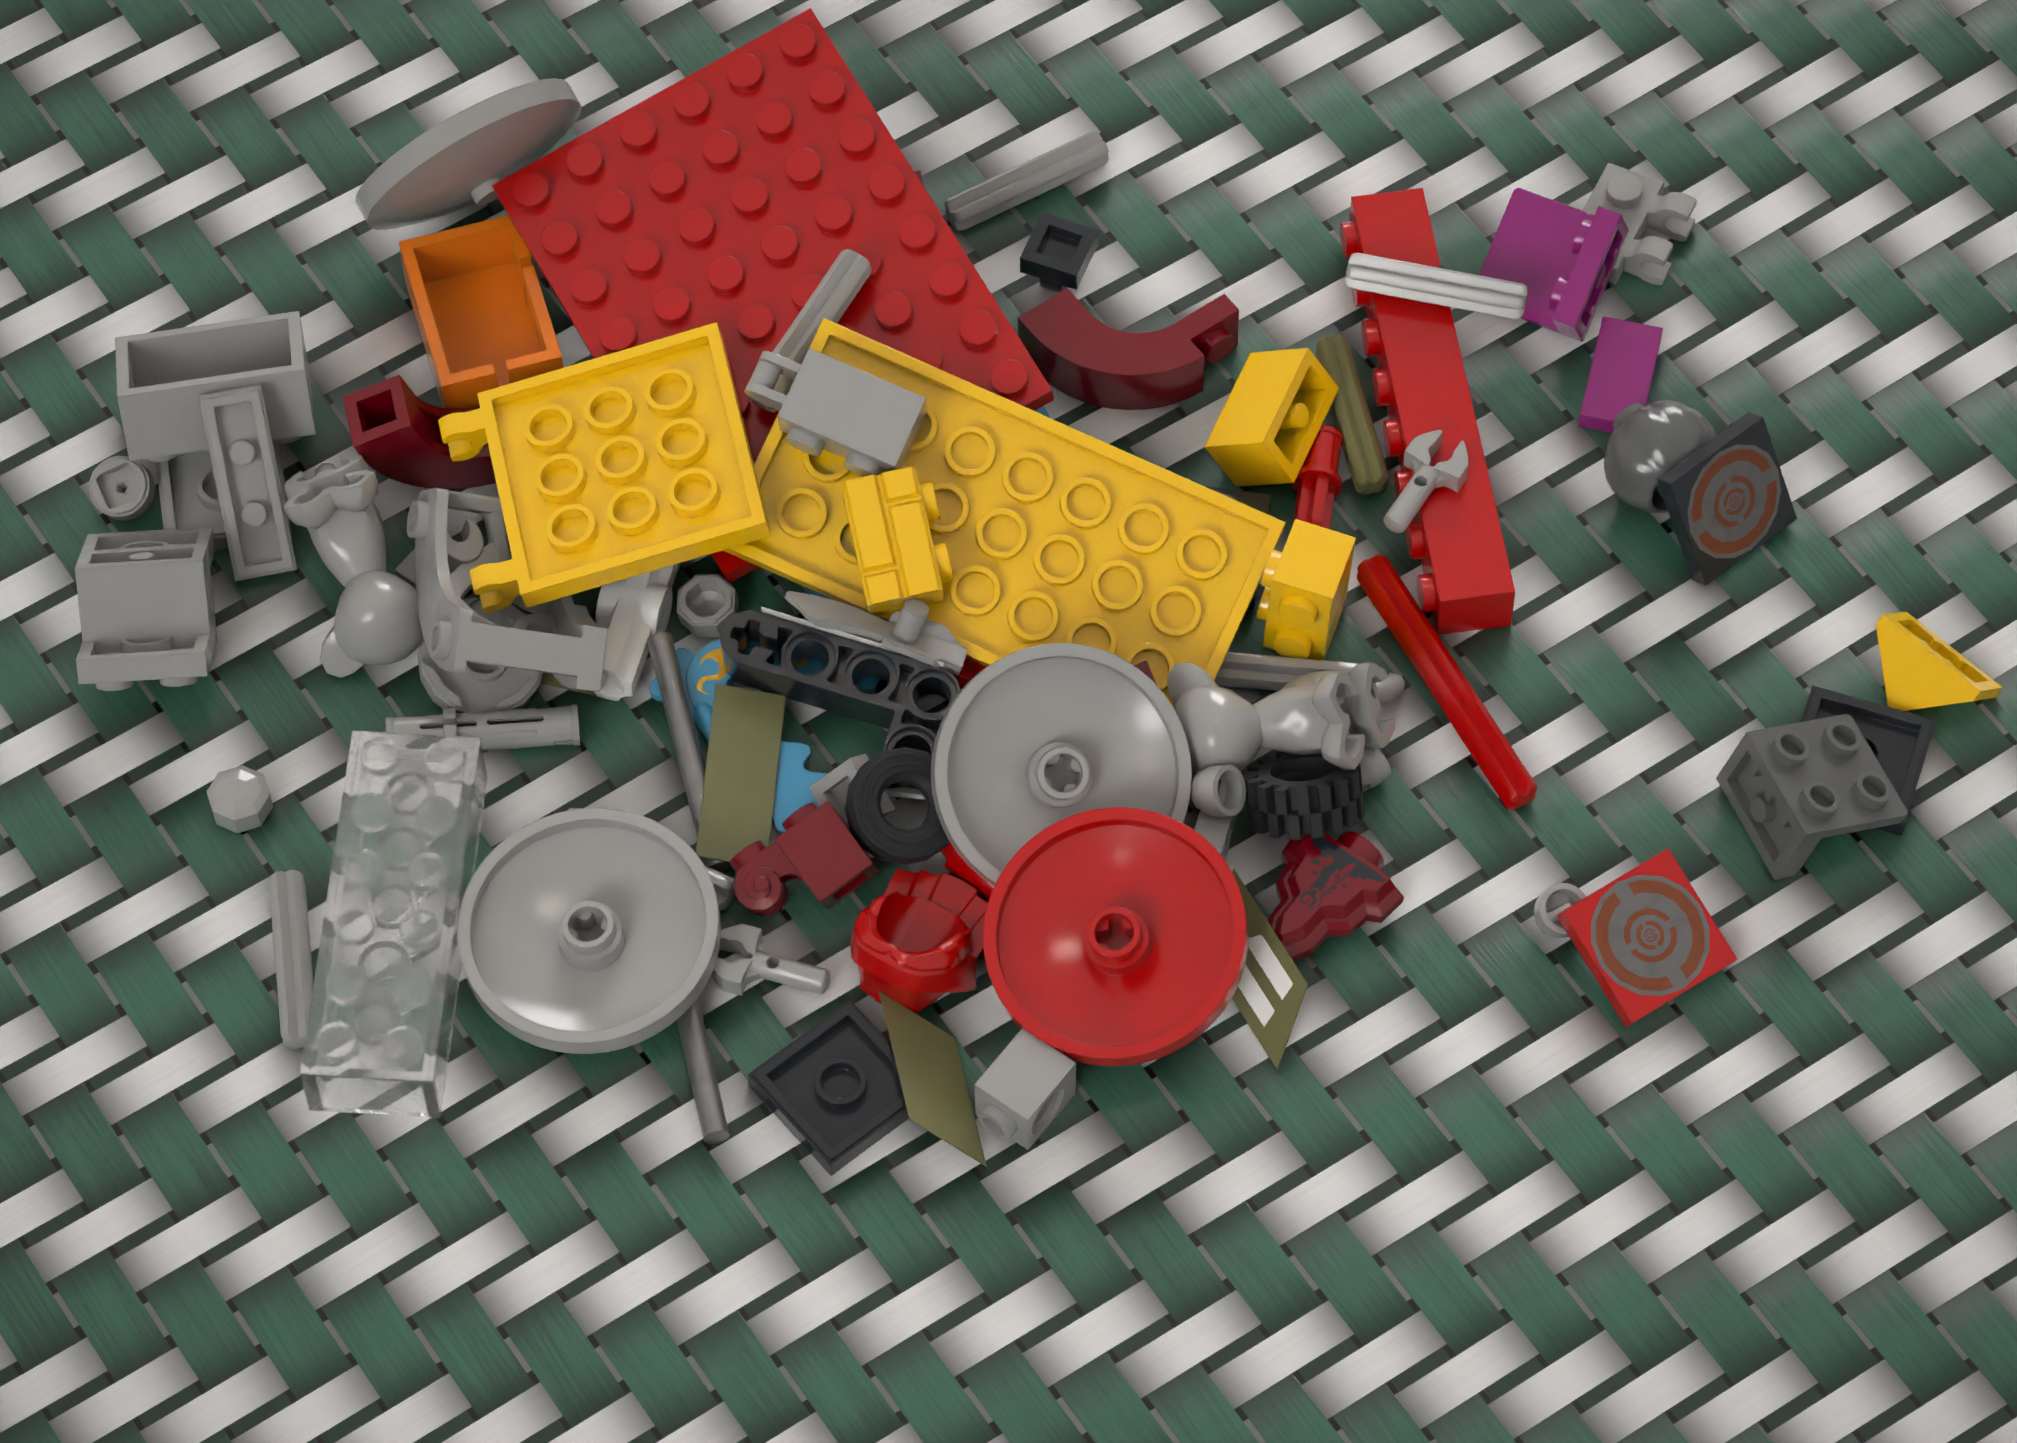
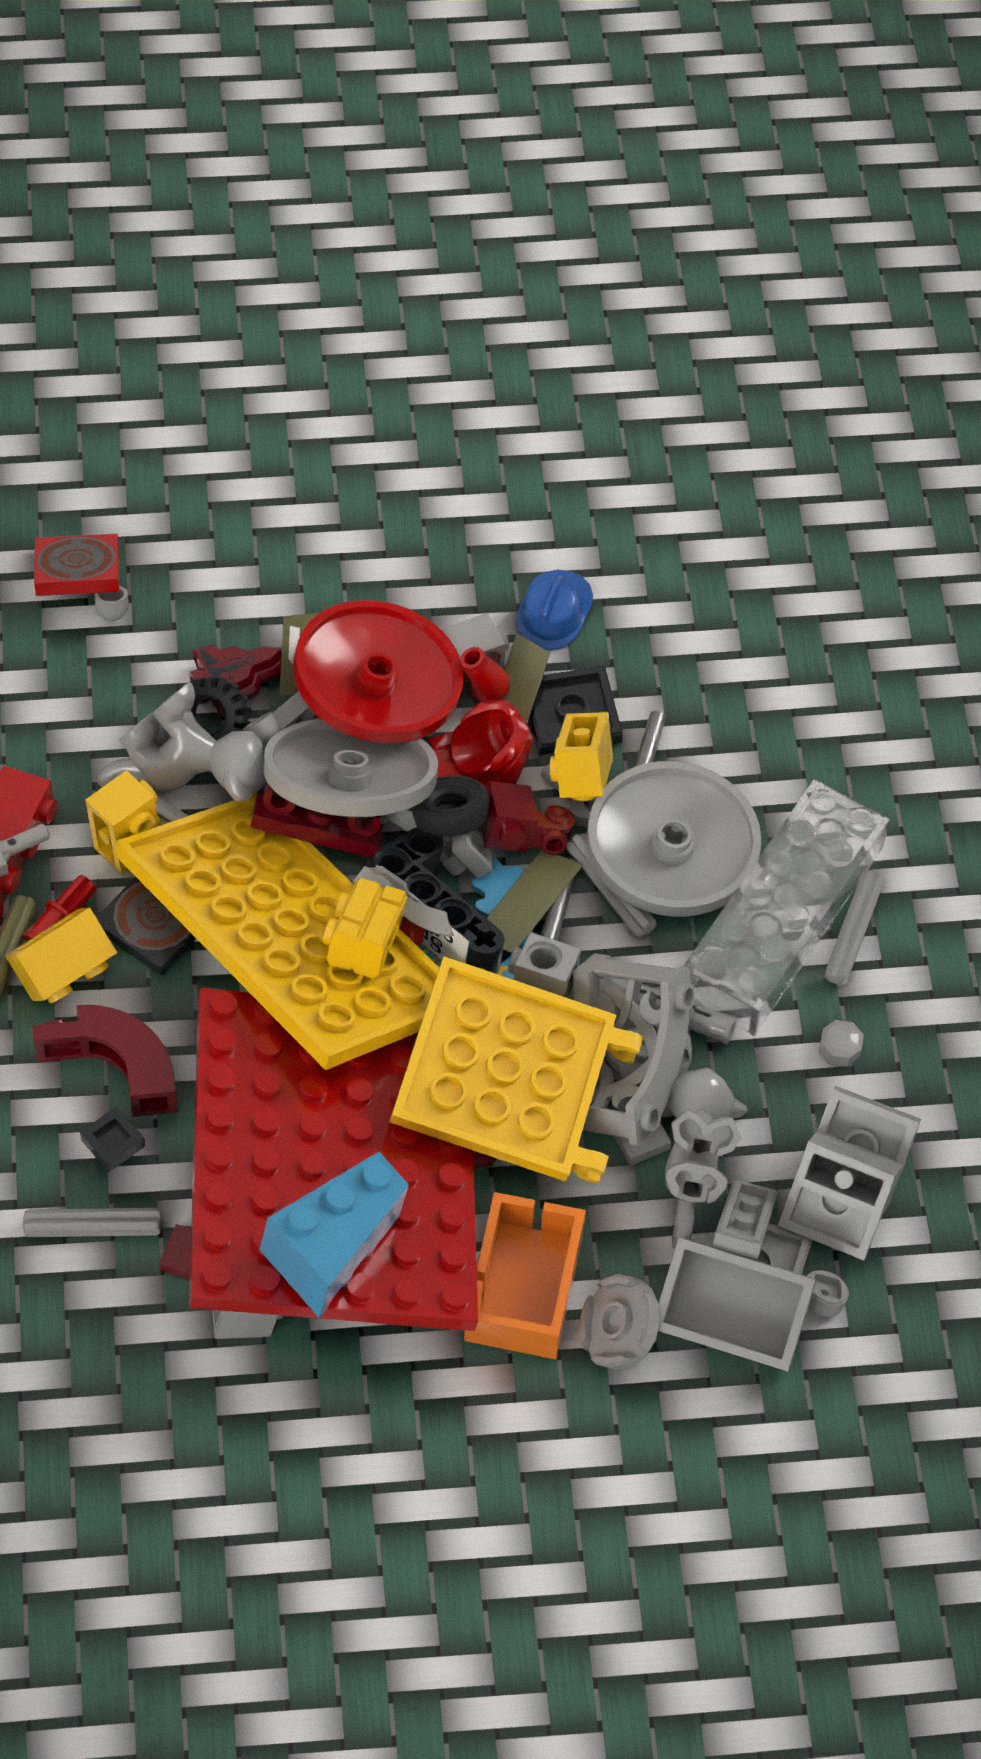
camera: 155 degrees left, 0 degrees up
dark red arch [342,375,496,489] -> none
light grey dish [355,78,581,230] -> none
light grey brick [744,348,927,477] -> none
light grey axle [749,249,872,413] -> none
red axle [1357,554,1537,810] -> none
none -> dark azure wedge [259,1152,409,1318]
none -> red cone [460,647,509,702]
none -> light grey brick [508,932,581,998]
none -> blue piece [516,569,593,650]
none -> yellow brick [550,712,613,801]
none -> light grey tile [579,1274,660,1370]

